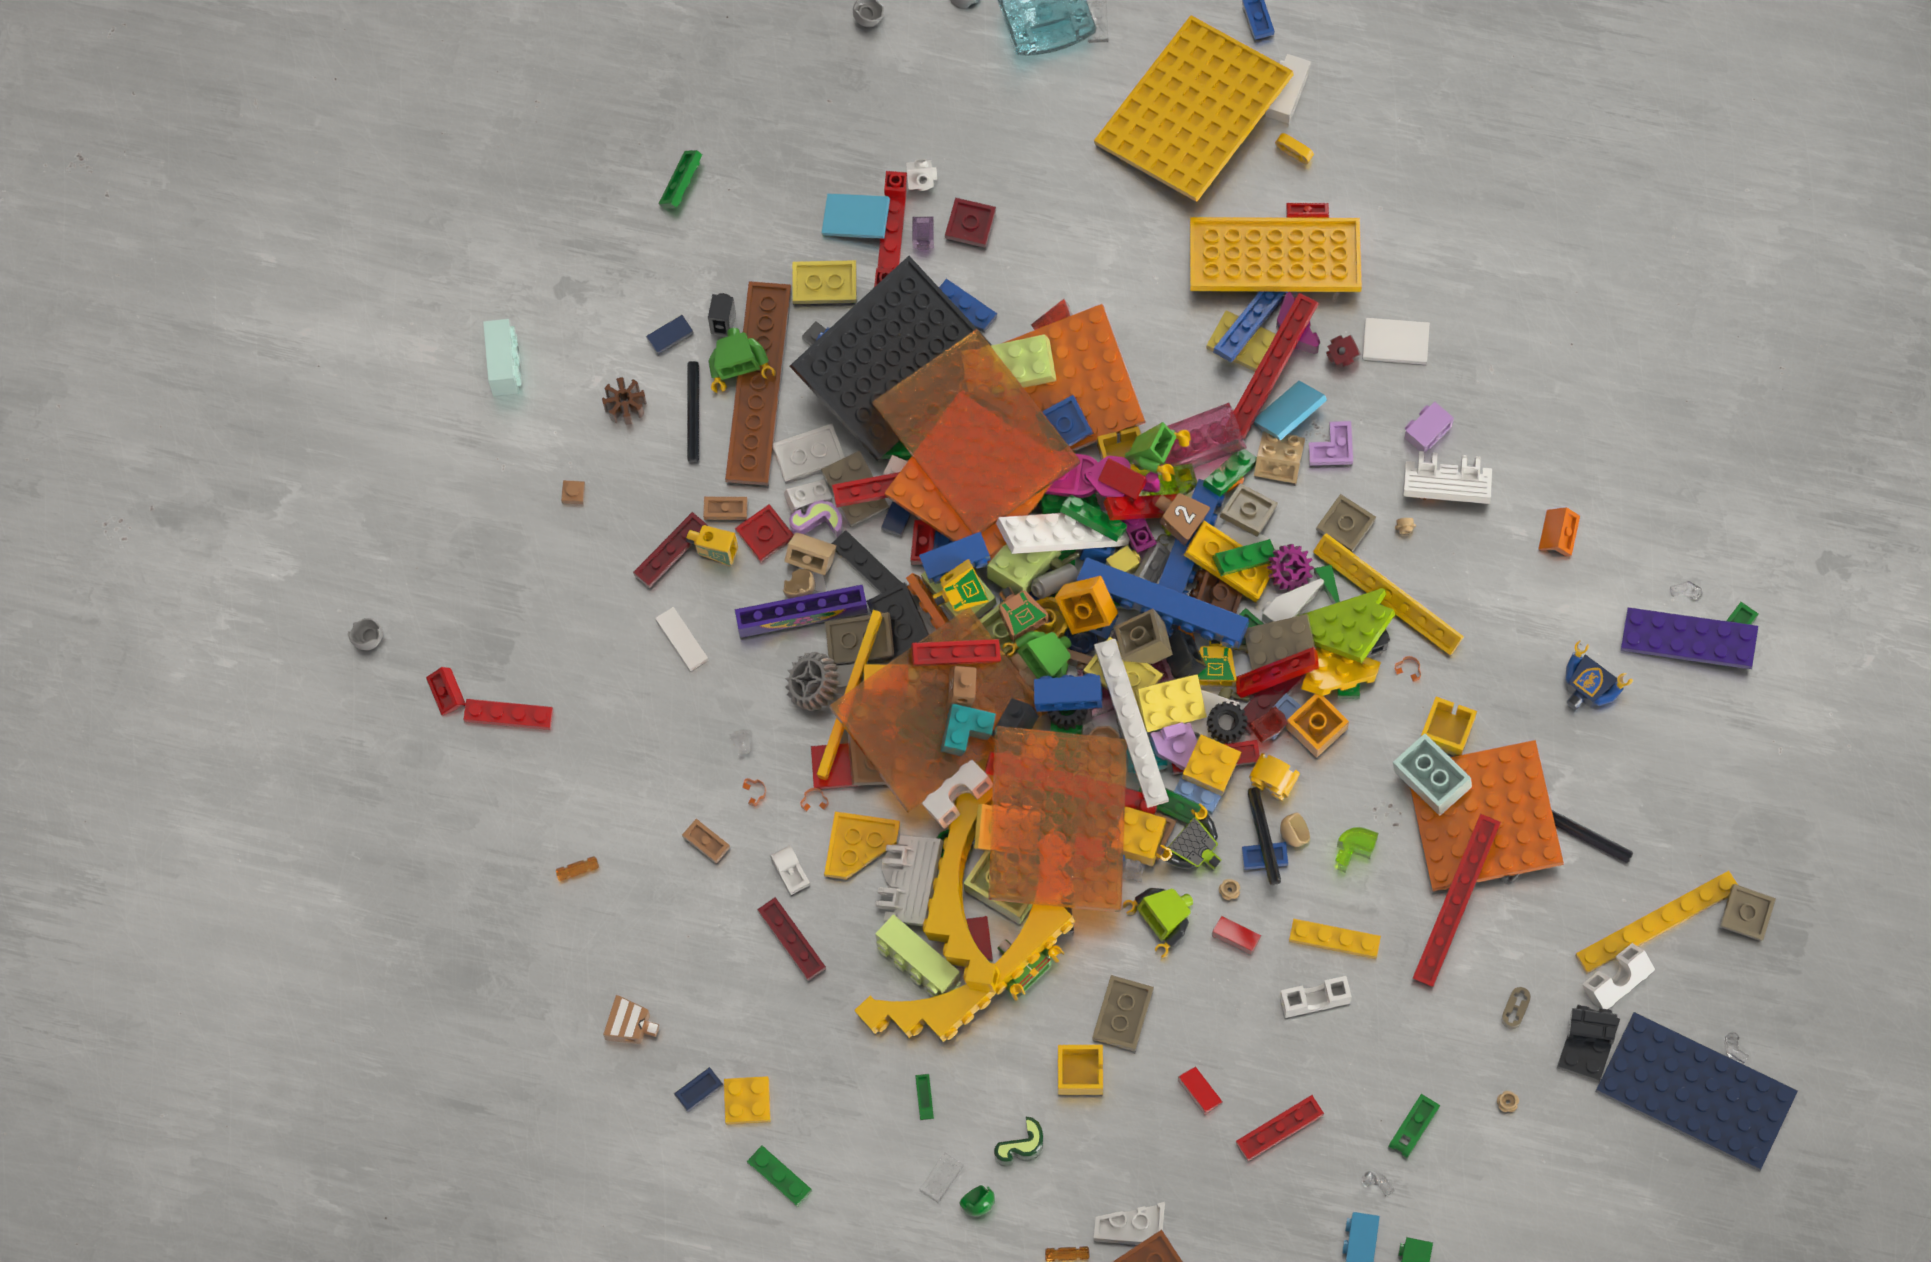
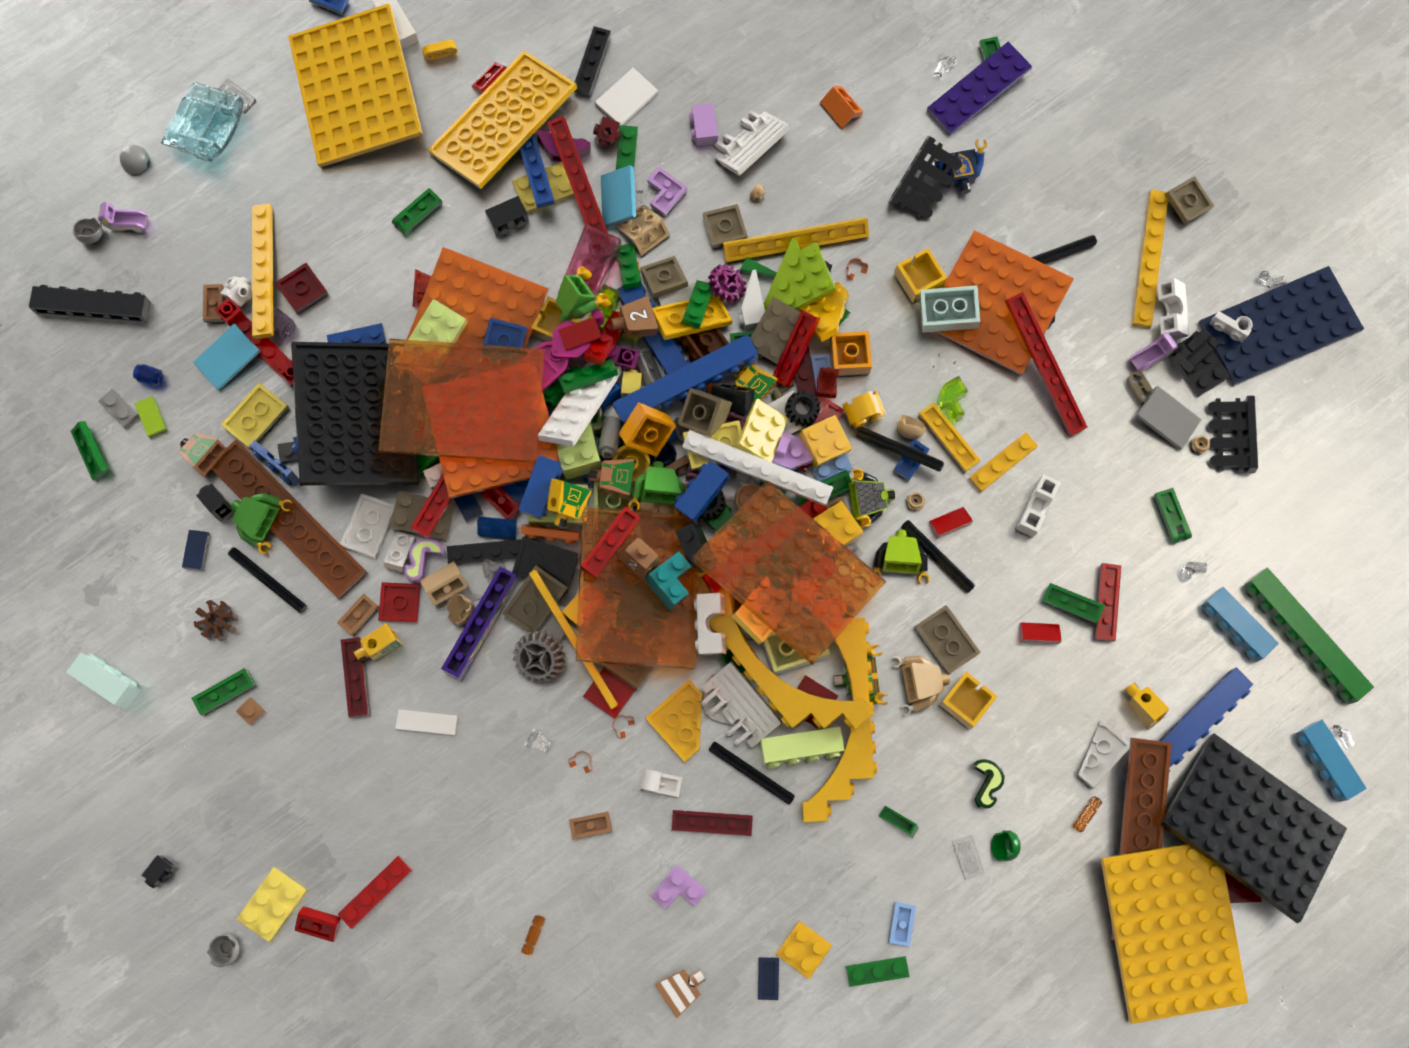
camera: 60 degrees left, 5 degrees up
none -> black brick [29,285,151,323]
none -> lavender animal [98,201,148,233]
none -> light grey plate [98,389,139,429]
none -> clear blue brick [133,364,164,387]
none -> lime tile [134,396,167,438]
none -> black brick [141,855,178,888]
none -> nougat torso [179,433,228,477]
none -> green plate [191,668,255,716]
none -> medium nougat plate [203,284,224,322]
none -> light yellow plate [237,867,307,942]
none -> blue wing [249,440,299,486]
none -> yellow plate [252,203,273,339]
none -> green plate [392,188,442,236]
none -> blue plate [477,516,517,540]
none -> clear brick [482,558,506,583]
none -> black brick [485,196,529,236]
none -> black plate [574,26,611,96]
none -> green plate [616,125,638,170]
none -> lavender plate [651,865,707,909]
none -> black axle [709,742,795,804]
none -> black fence [889,136,962,219]
none -> light blue plate [889,902,916,947]
none -> tan torso [891,656,950,716]
none -> black axle [901,520,975,593]
none -> yellow plate [918,402,981,473]
none -> green plate [1043,583,1105,624]
none -> yellow torso [1125,683,1169,730]
none -> lavender animal [1130,333,1178,372]
none -> light grey tile [1136,386,1202,450]
none -> black fence [1207,396,1258,473]
none -> white plate [1209,311,1253,343]

